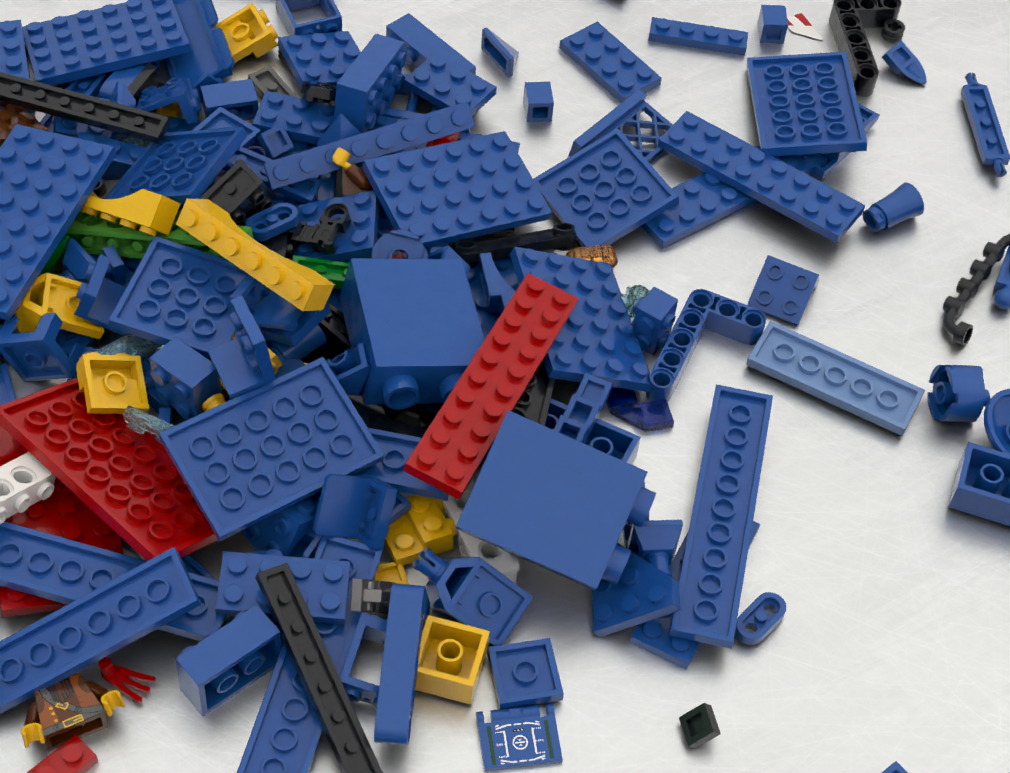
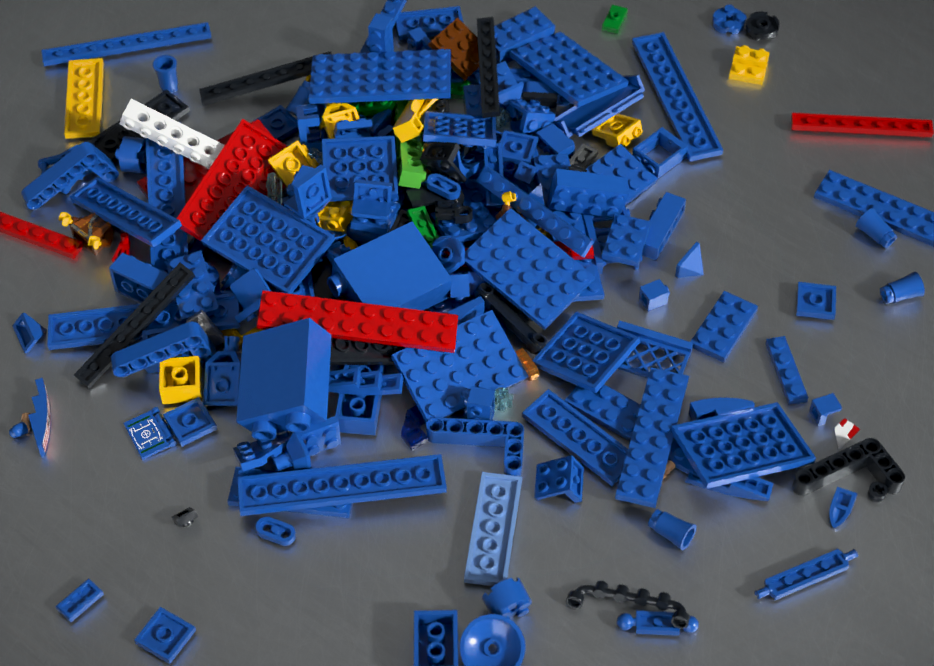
camera: 75 degrees right, 0 degrees up
yellow arch [176,198,335,311] -> none
none -> blue plate [522,389,628,486]
none -> blue slope [688,398,755,421]

